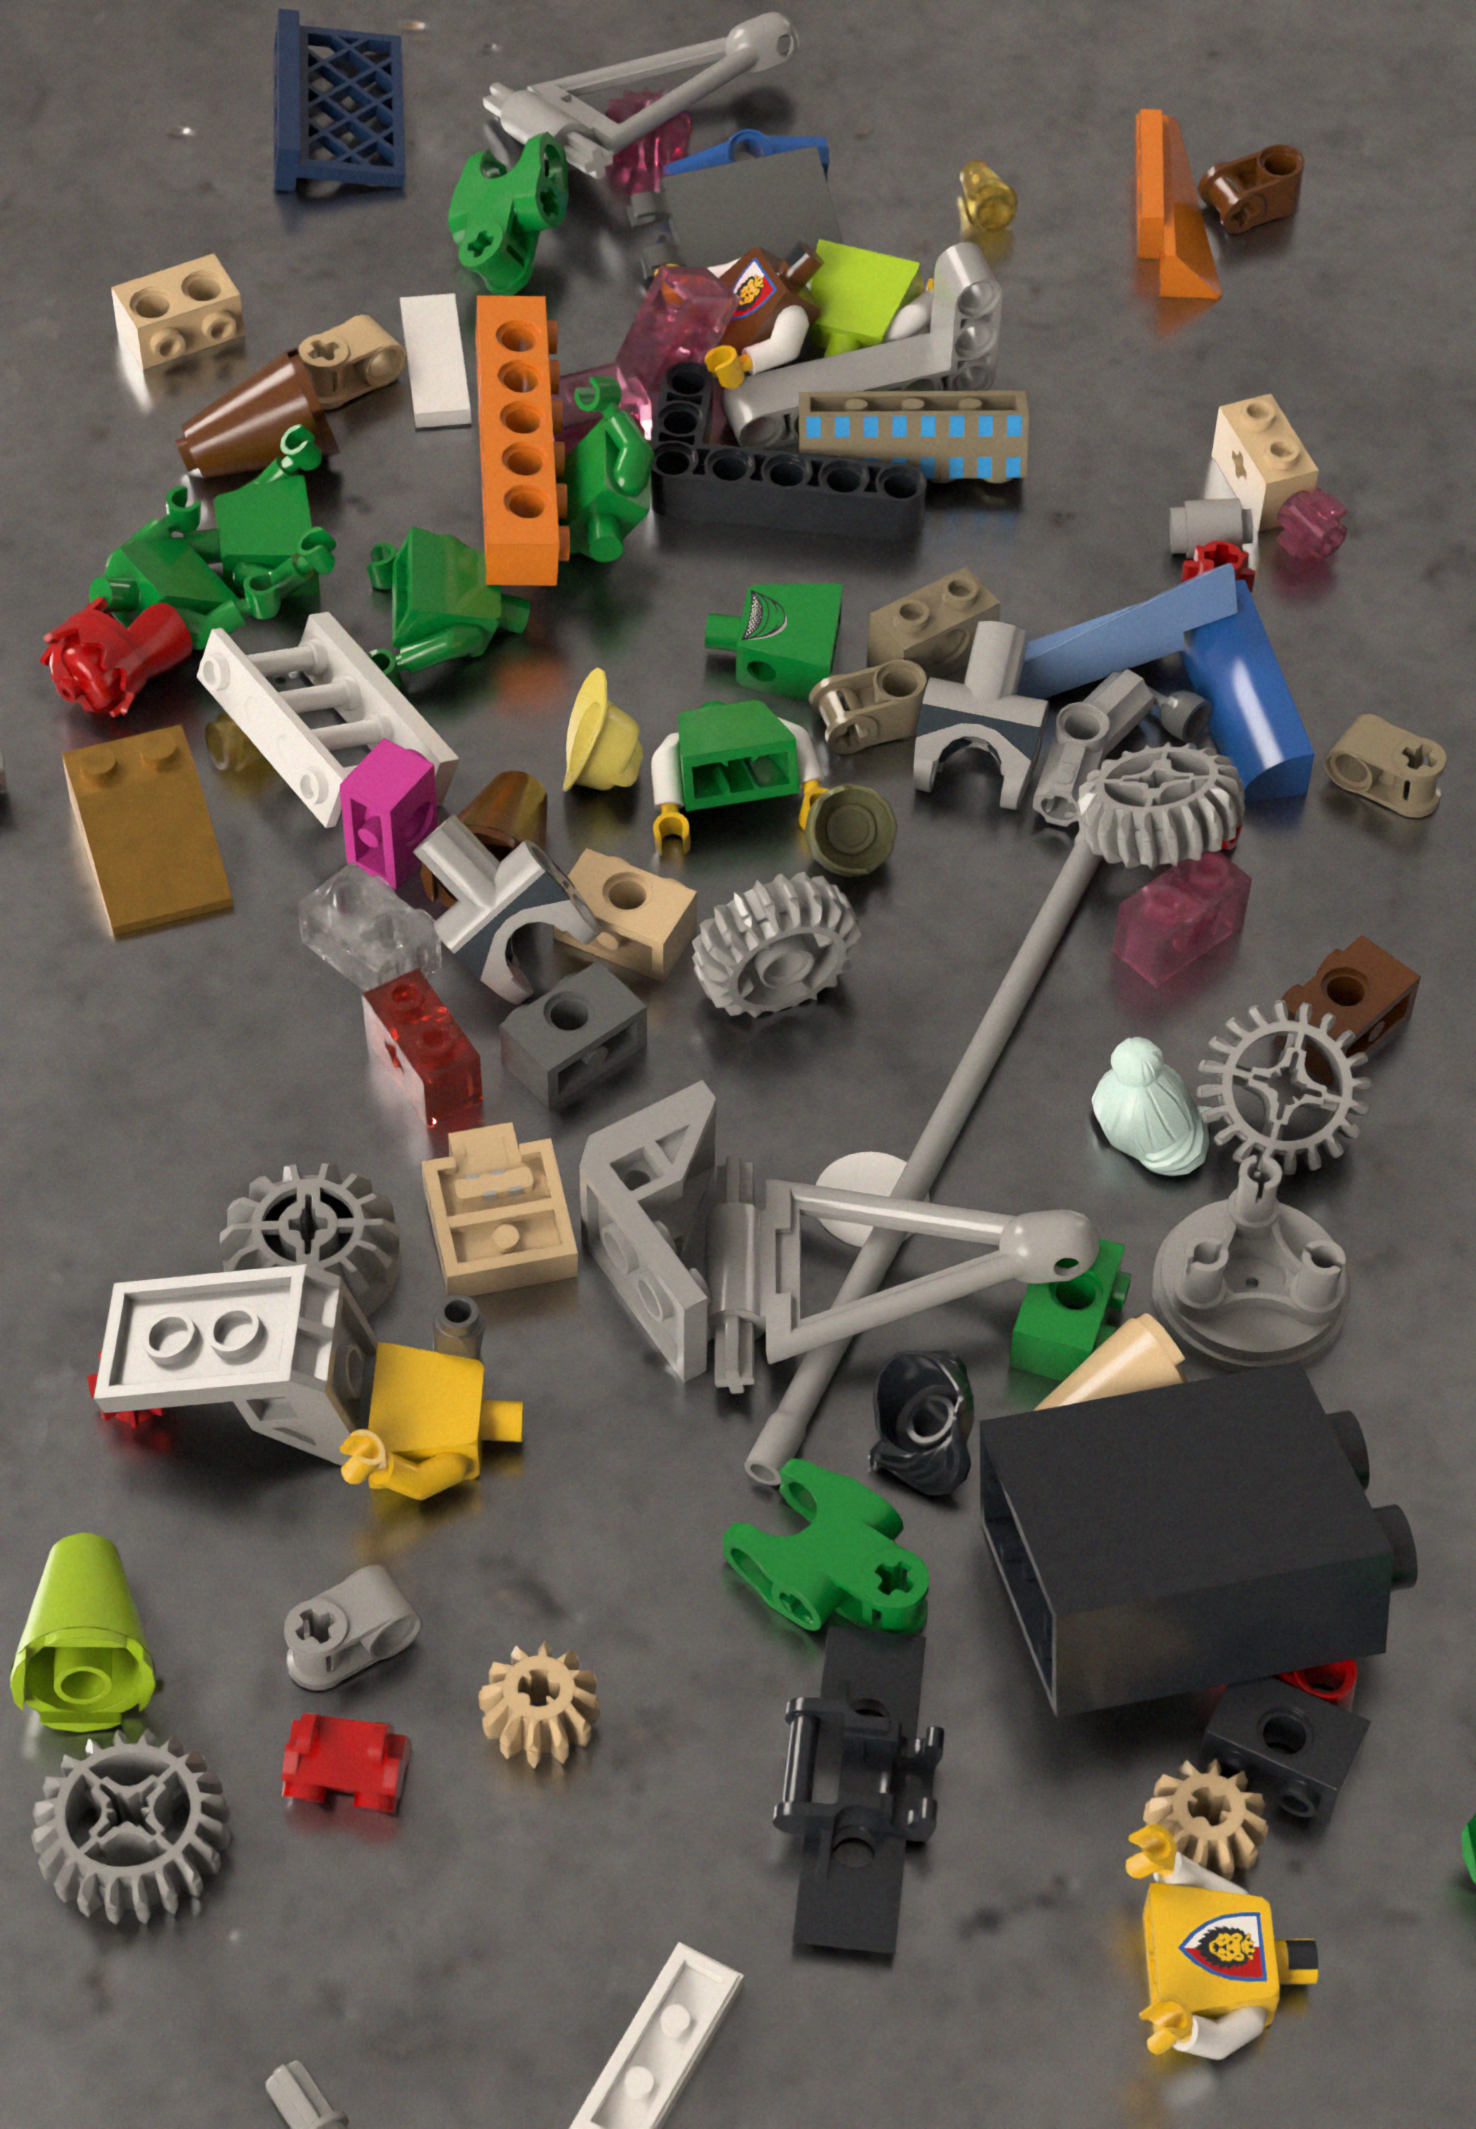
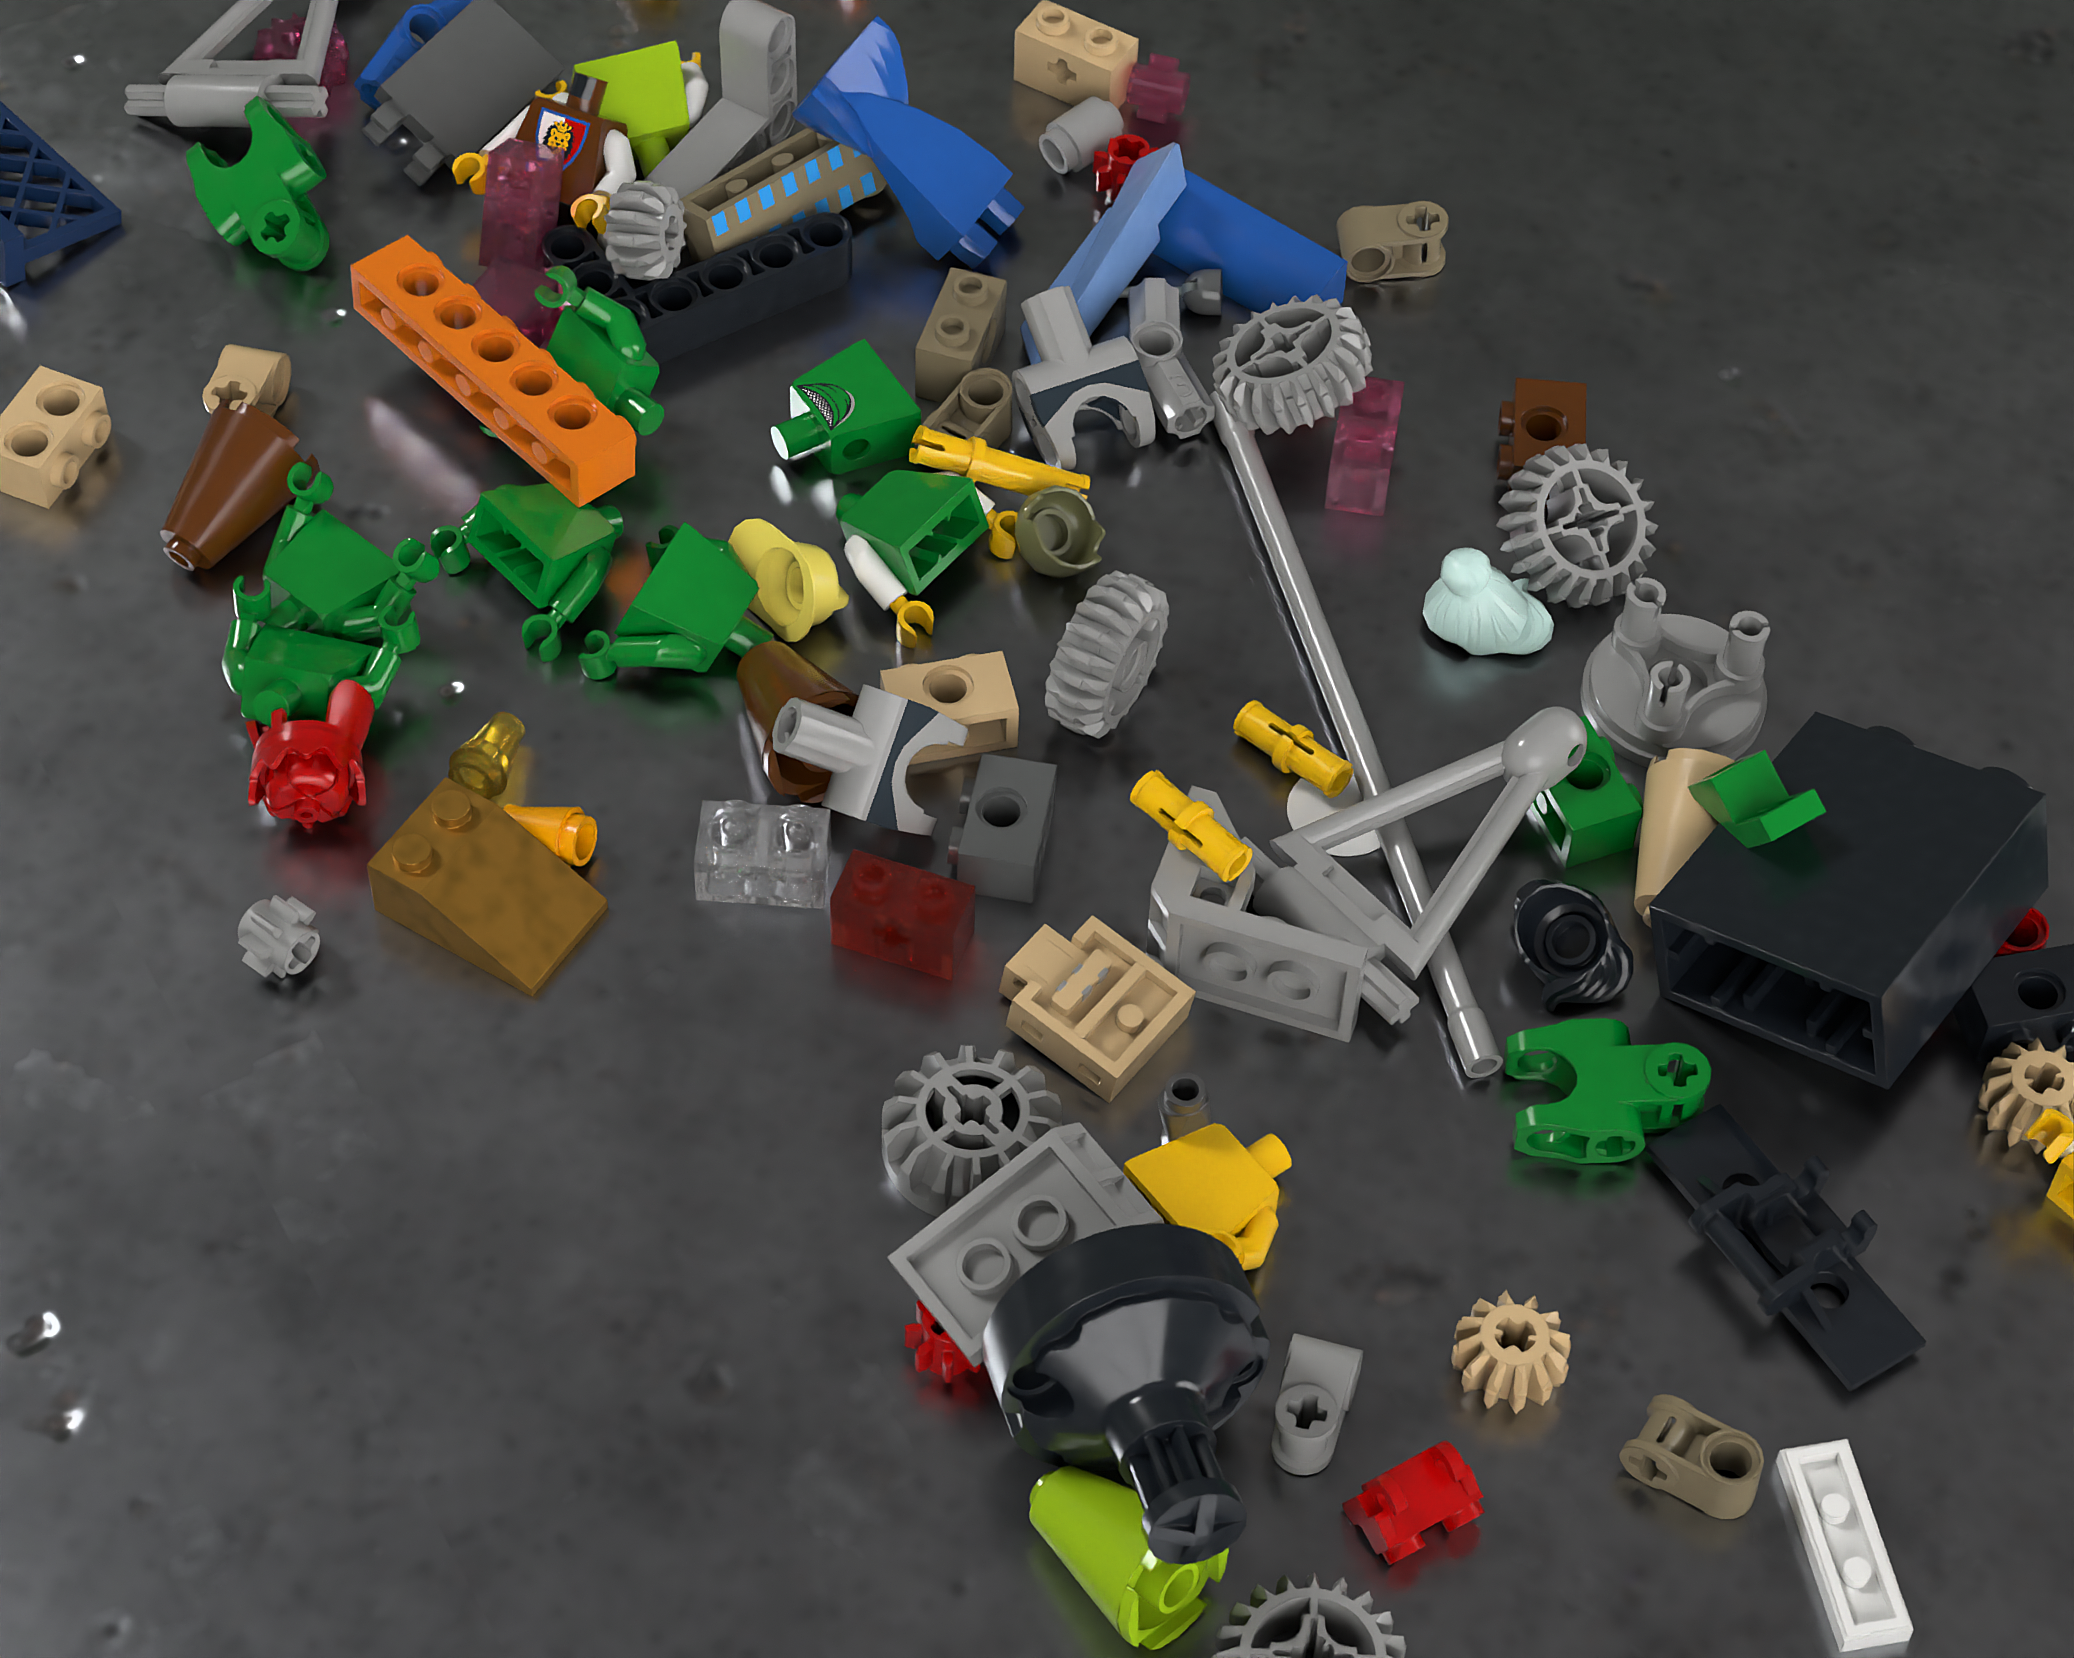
camera: 40 degrees left, 0 degrees up
white fence [197,612,460,828] -> none
dark pink brick [339,738,438,891] -> none
white tile [400,293,471,428] -> none
none -> light orange cone [503,804,597,867]
none -> green torso [578,522,774,680]
none -> light grey gear [603,180,687,281]
none -> blue hips [791,15,1025,269]
none -> yellow pin [909,425,1090,500]
none -> black piece [982,1224,1271,1564]
none -> yellow pin [1130,770,1253,882]
none -> yellow pin [1233,700,1354,798]
none -> dark tan piece [1619,1394,1764,1520]
none -> green slope [1688,750,1826,849]

